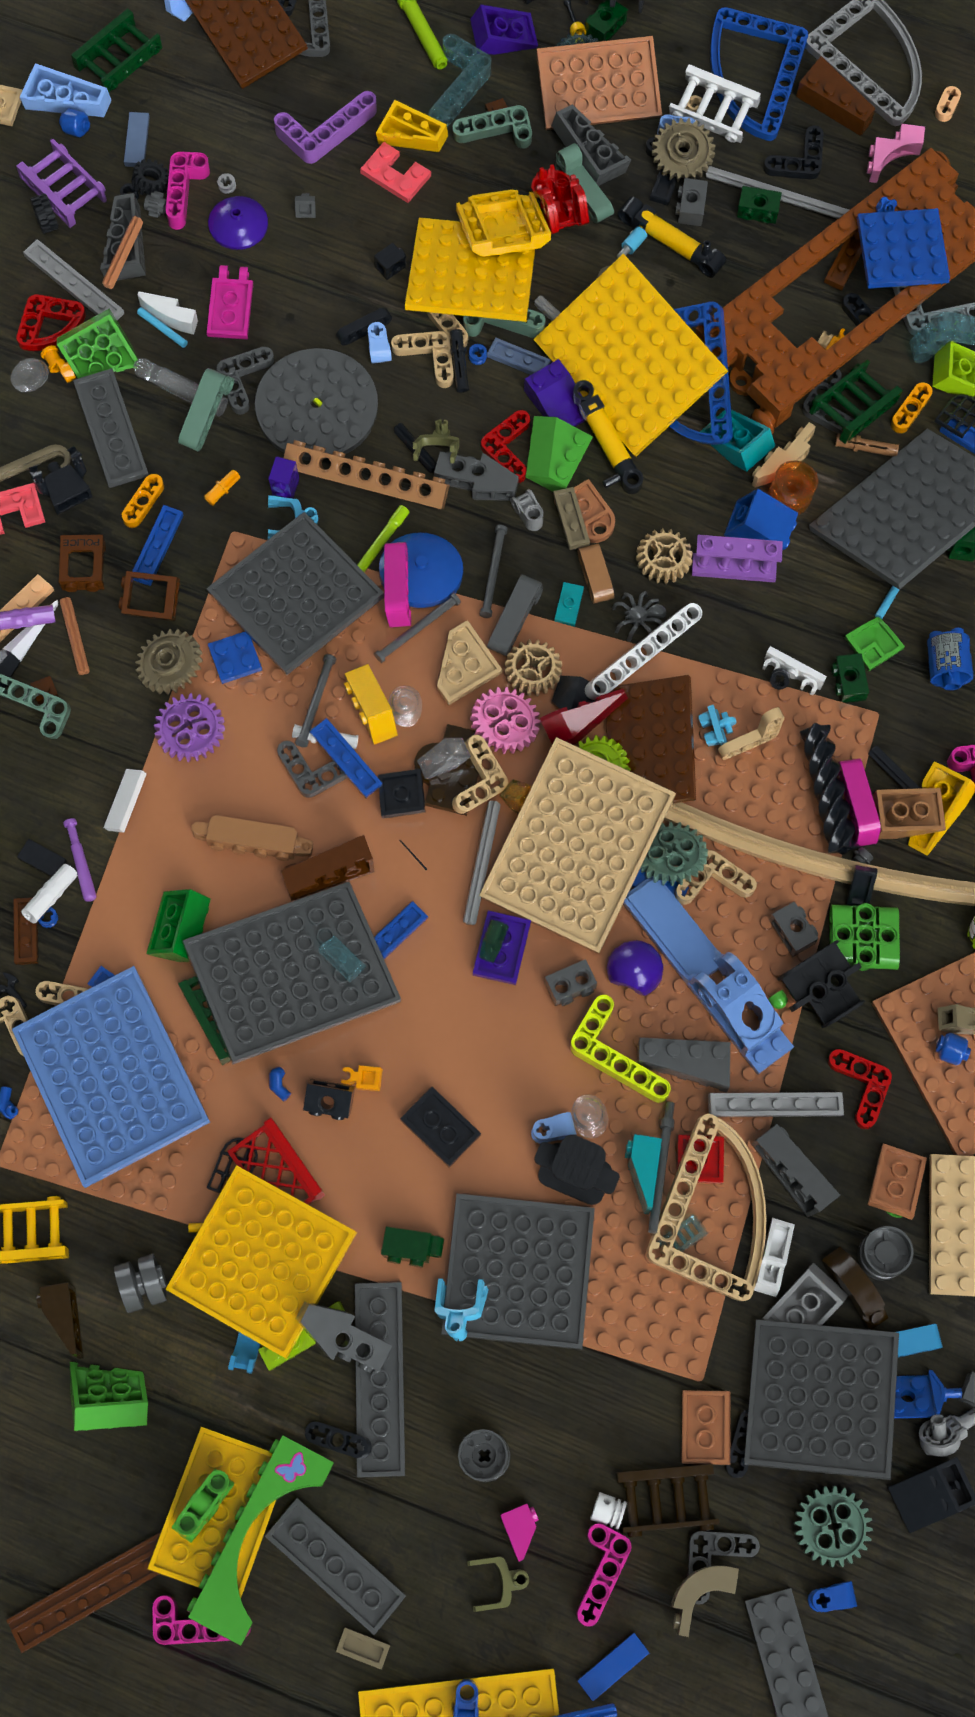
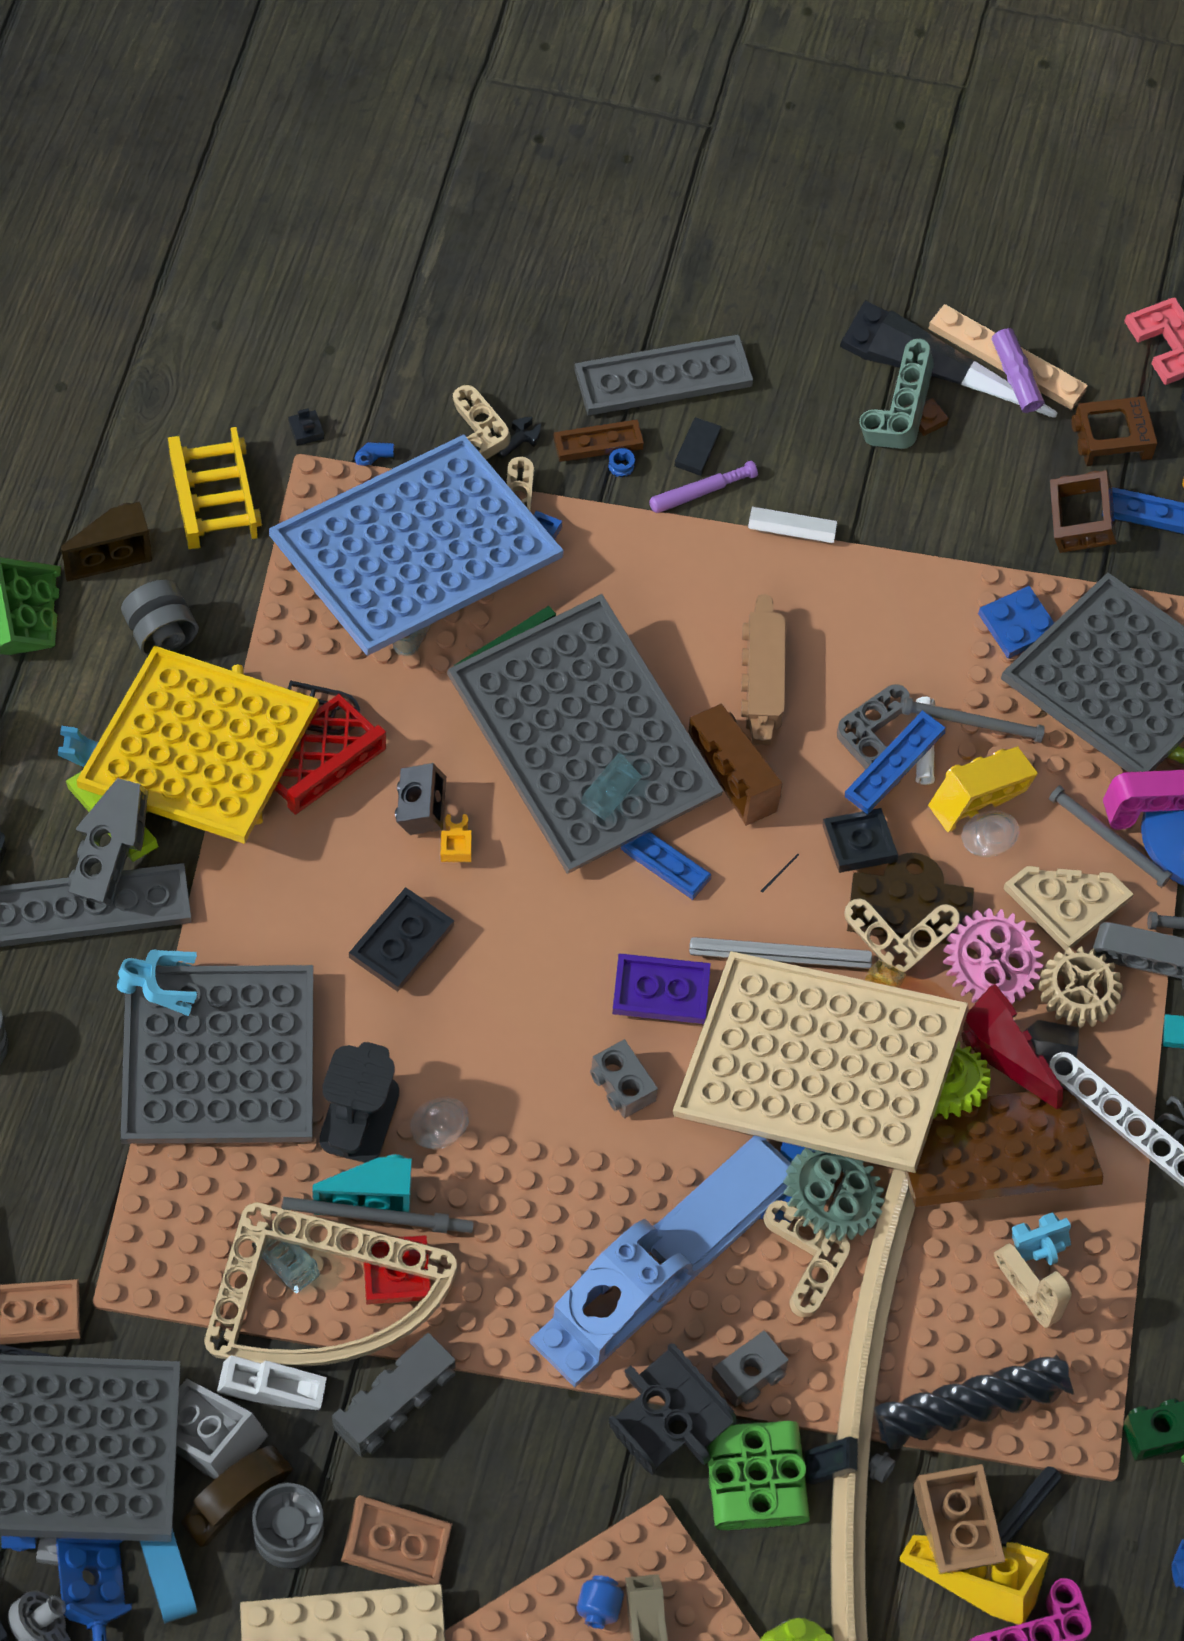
camera: 80 degrees right, 10 degrees down
white axle [21,864,78,923] -> none
nougat axle [60,597,90,675] -> none
dark tan gear [135,629,203,695] -> none
green slope [146,889,211,962] -> none
medium lavender gear [154,693,225,762] -> none
blue arm [269,1067,291,1102] -> none
dark green hinge [381,1227,445,1268] -> none
clear slope [417,738,471,779] -> none
clear green hinge [479,920,509,963] -> none
light blue piece [531,1112,577,1144] -> none
neon yellow beam [570,995,671,1103] -> none
dark purple cylinder [606,940,664,996] -> none
dark grey wedge [637,1038,731,1093] -> none
light grey plate [708,1092,844,1117] -> none
white plate [763,646,827,695] -> none
bright green hinge [768,990,788,1009] -> none
black bush [770,668,790,690] -> none
red beam [827,1049,892,1129] -> none
dark pink beam [838,758,881,846] -> none

